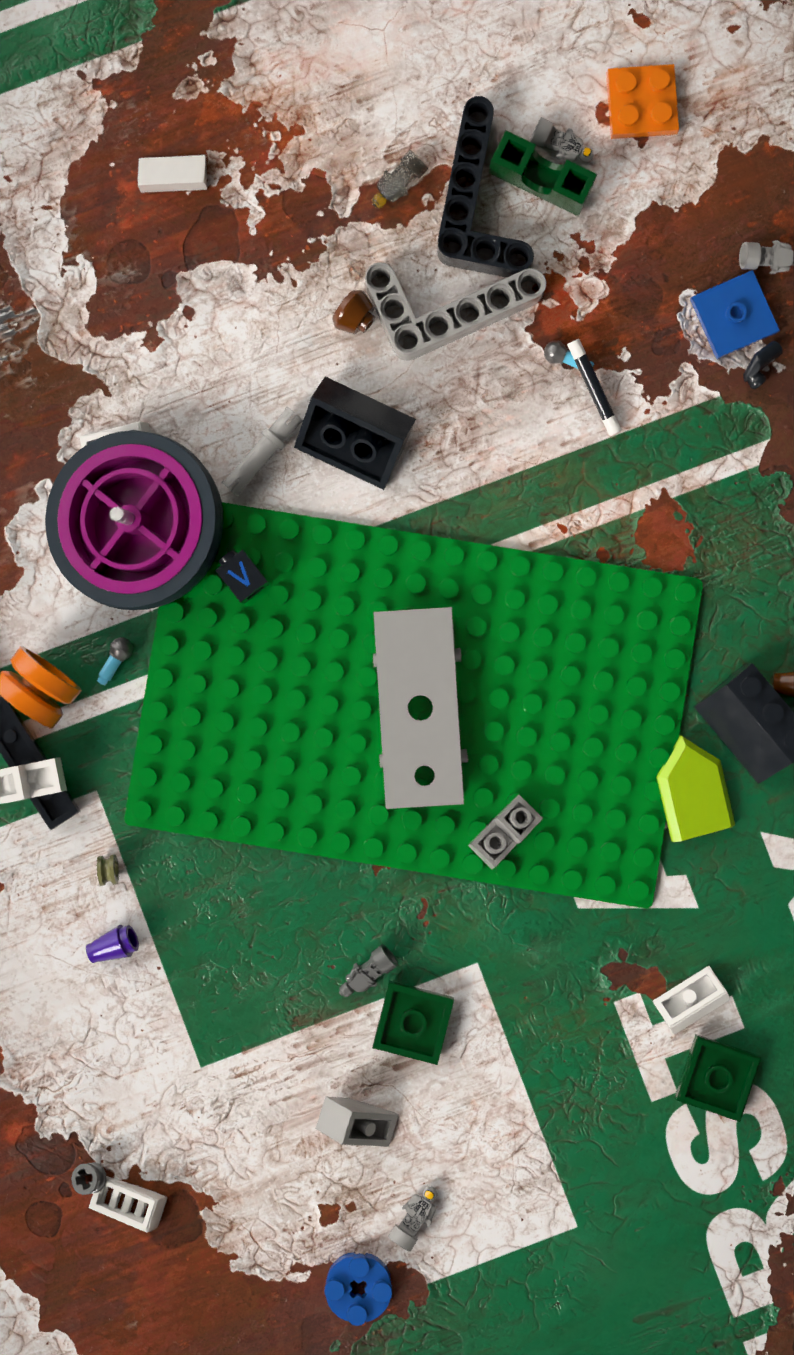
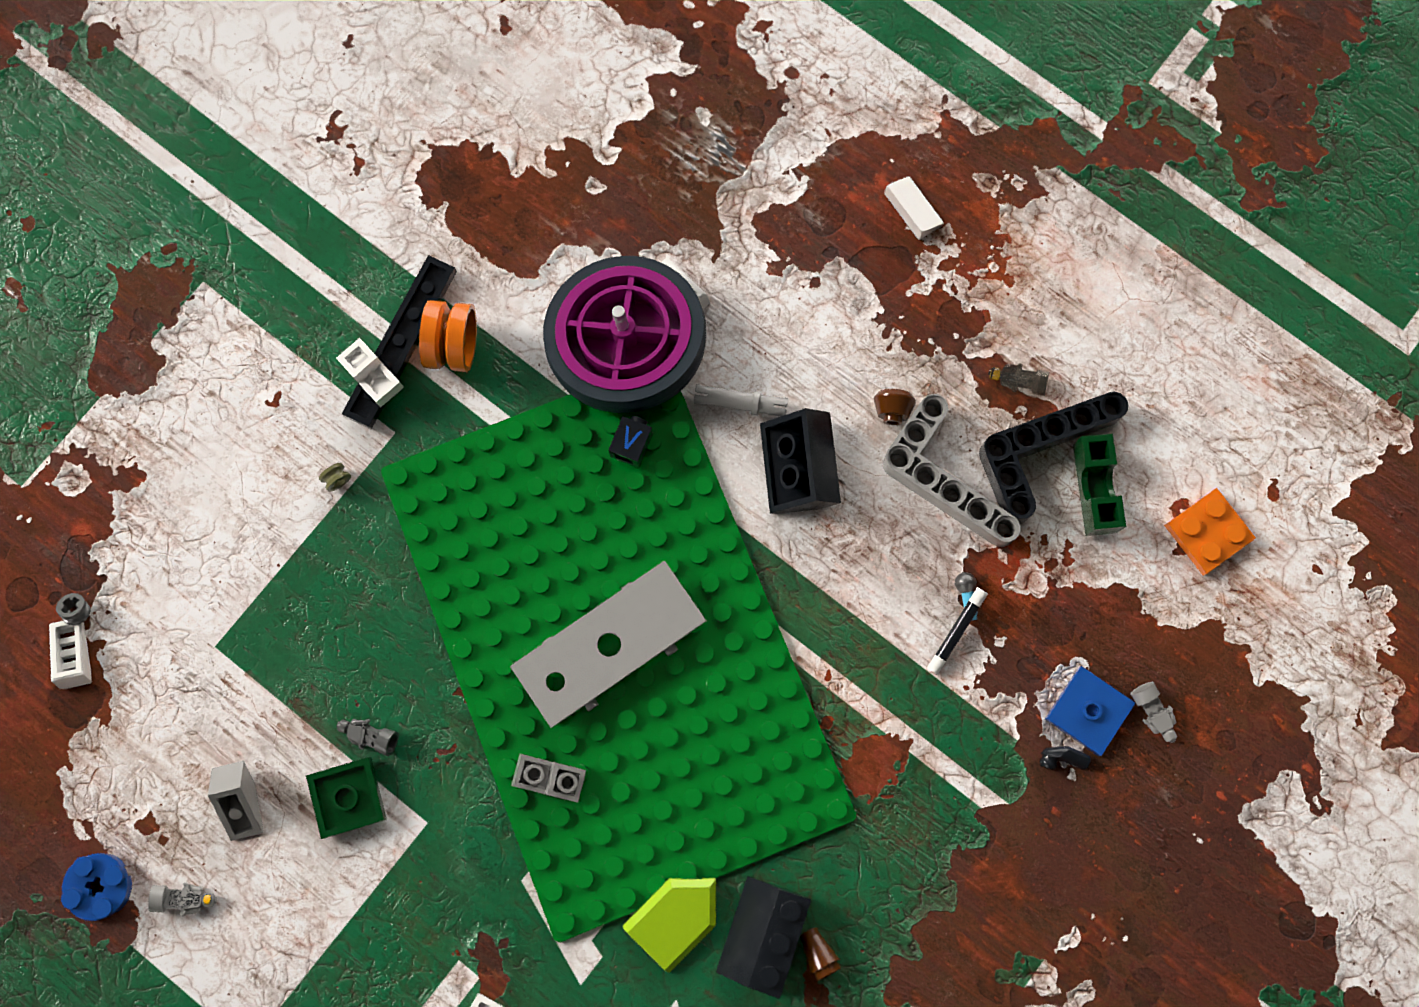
camera: 55 degrees right, 10 degrees down
dark purple cone [86,925,139,963] -> none
piece [97,638,133,686] -> none
light grey piece [530,117,594,162] -> none

